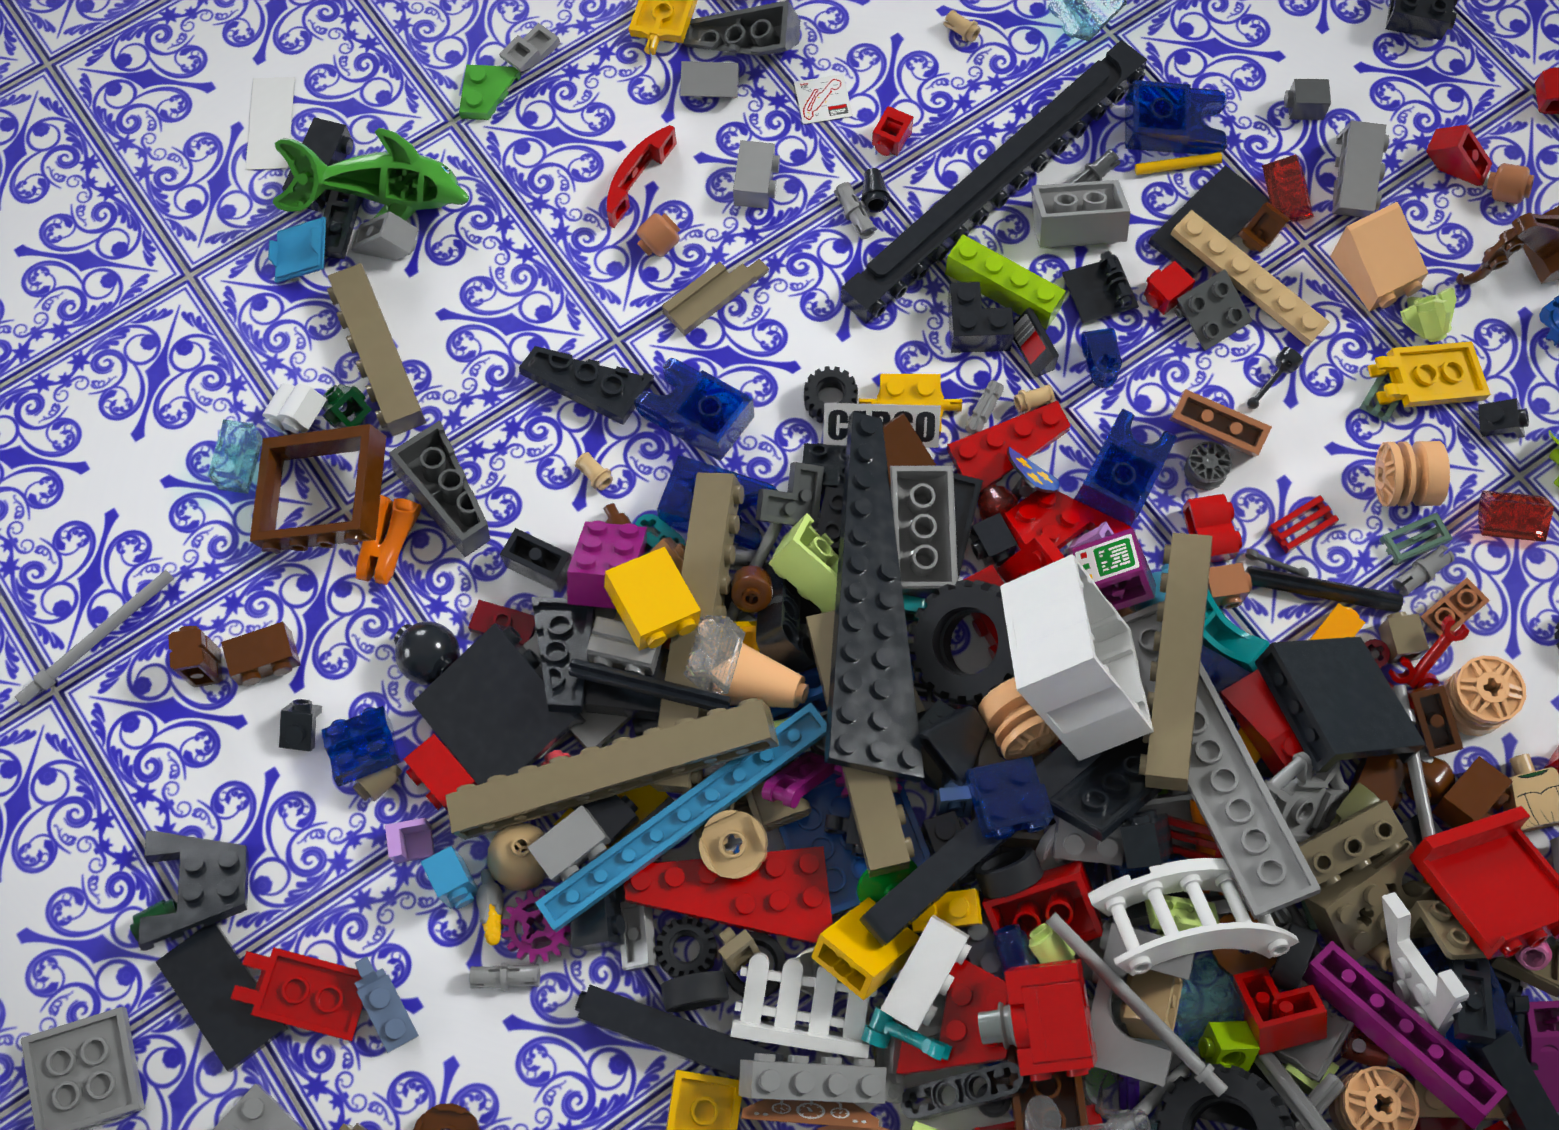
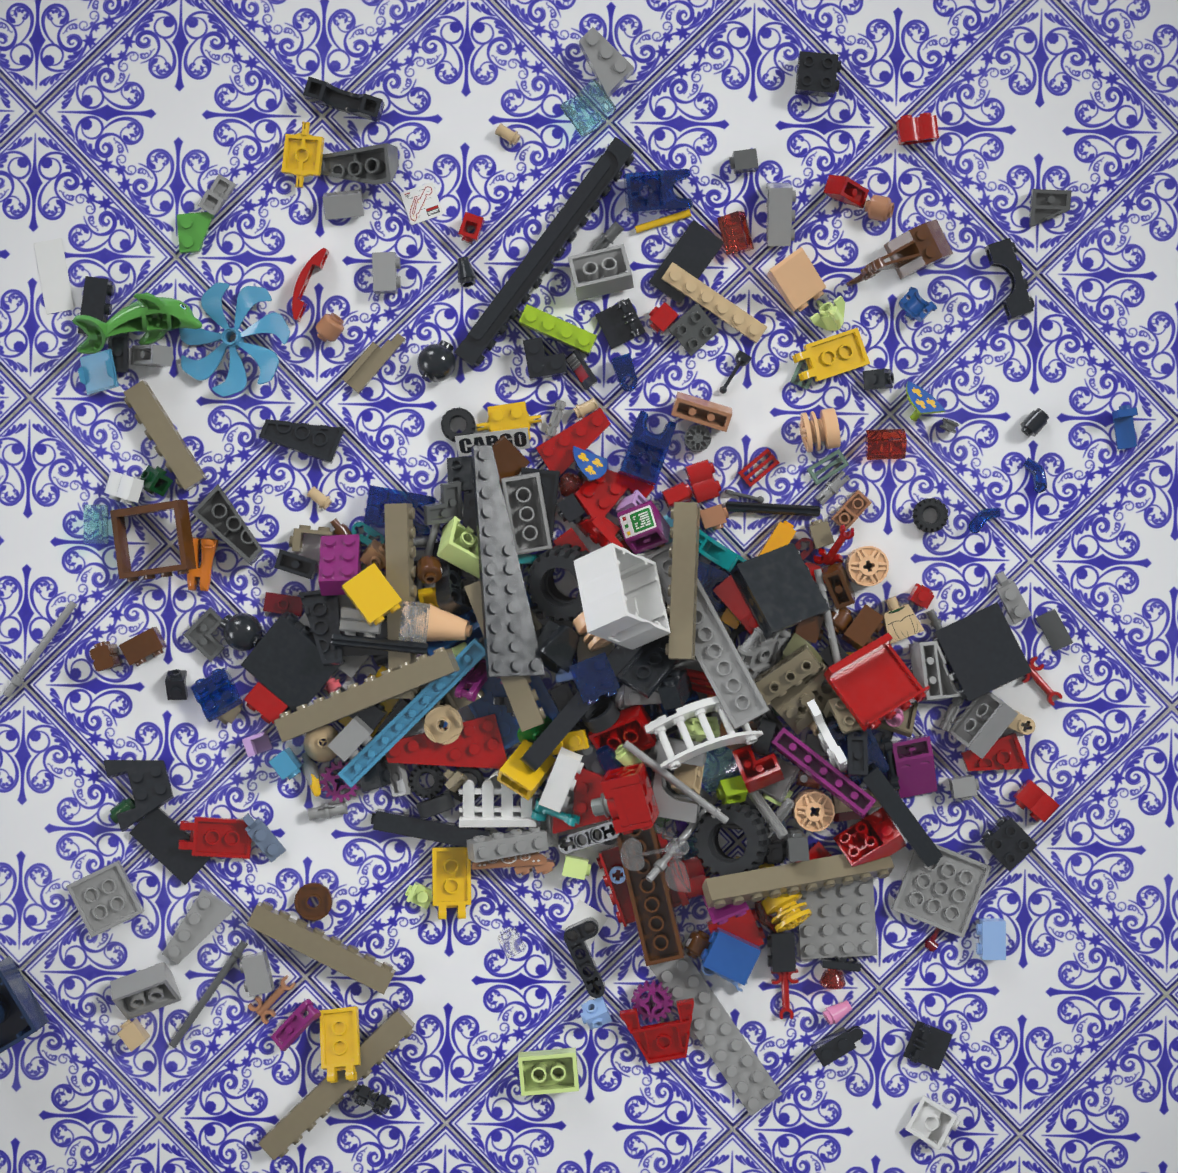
camera: 10 degrees left, 20 degrees up
clear blue brick [634,358,754,461] -> none
light grey pin [834,182,877,239] -> none
reddish brown bracket [1238,202,1290,252] -> none
none -> dark azure piece [179,282,290,397]
none -> dark grey plate [183,607,225,662]
none -> dark tan bracket [289,525,334,552]
none -> black brick [417,340,456,383]
none -> red brick [662,482,693,512]

